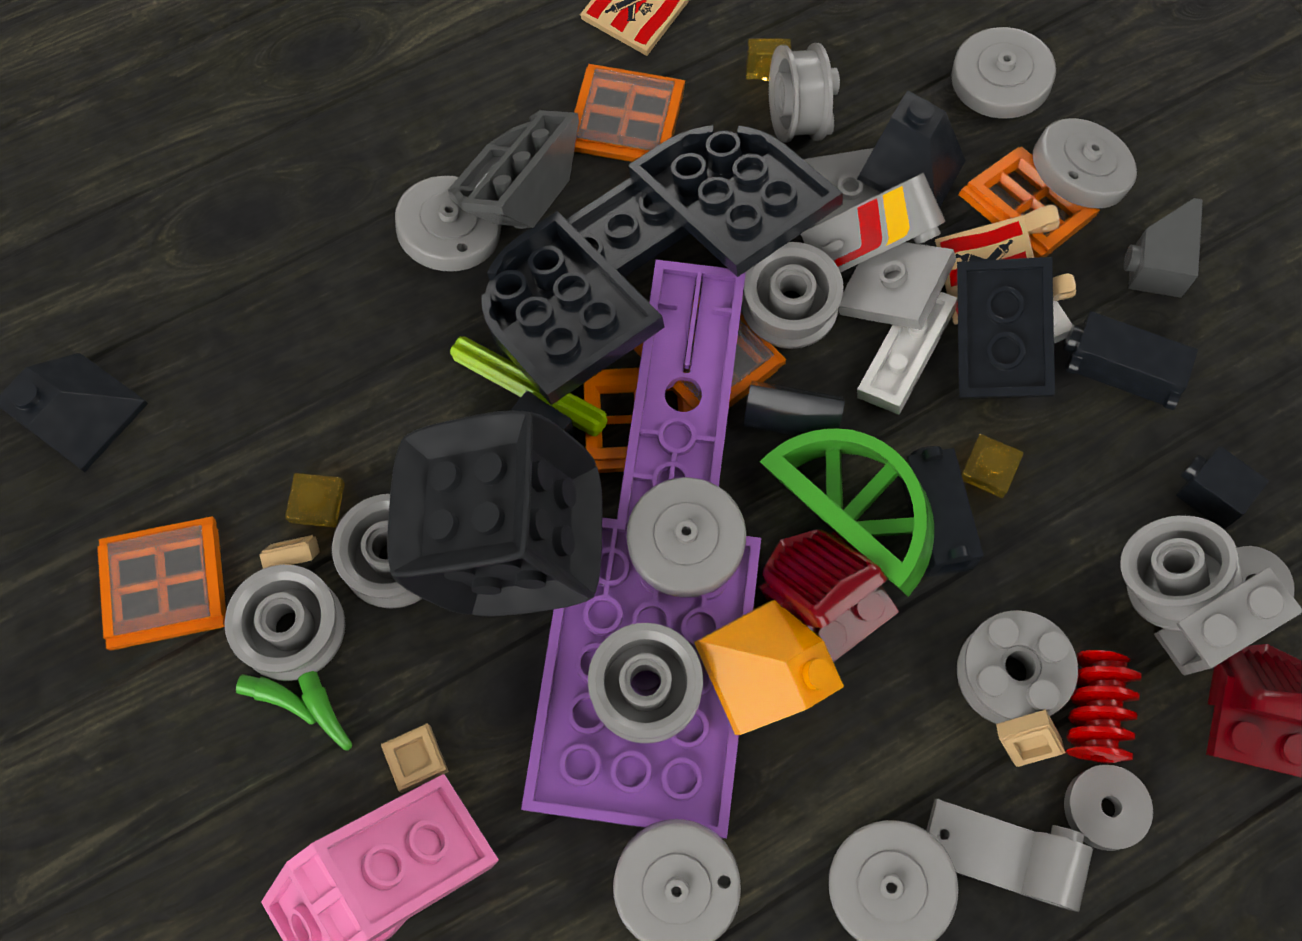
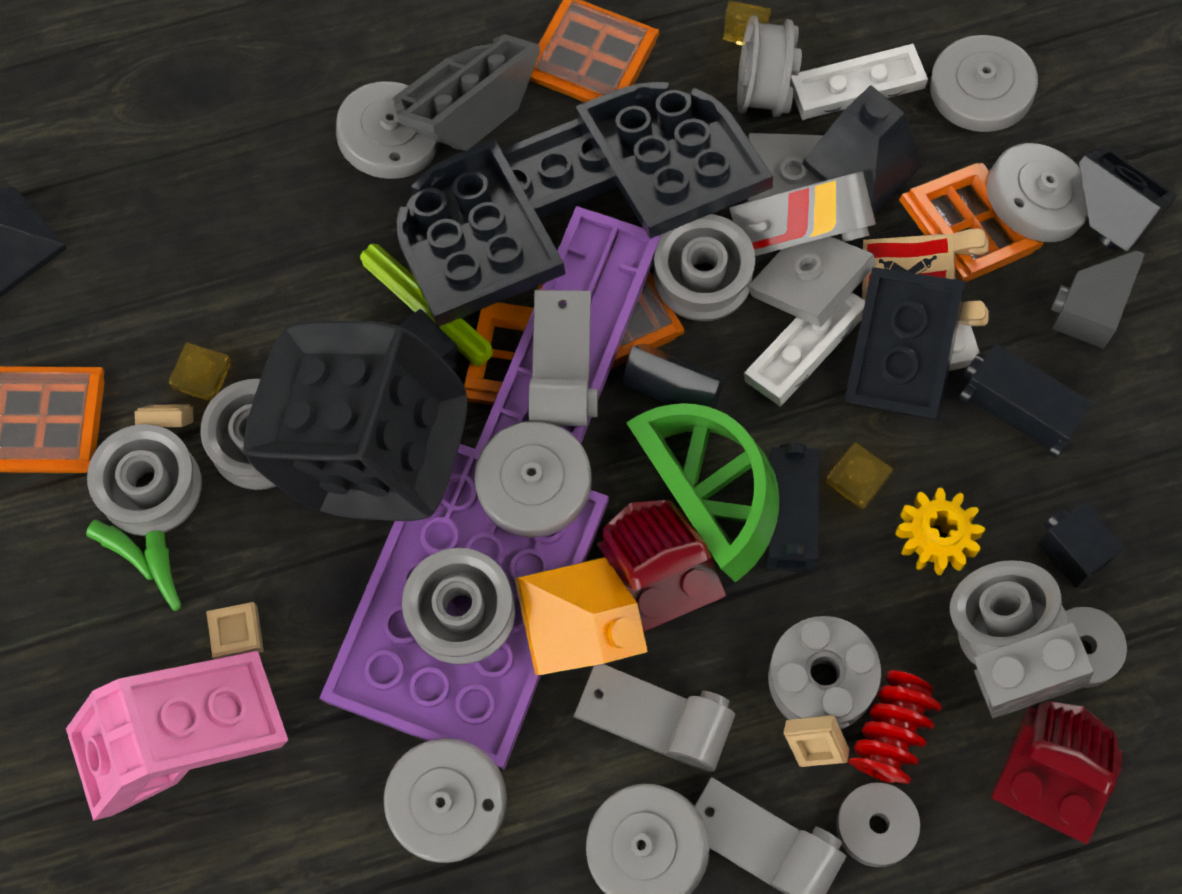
camera: 15 degrees right, 0 degrees up
none -> light grey door [529,290,598,426]
none -> light grey door [573,664,735,772]
none -> white plate [789,44,928,120]
none -> yellow gear [896,488,985,575]
none -> slope [1079,146,1178,252]

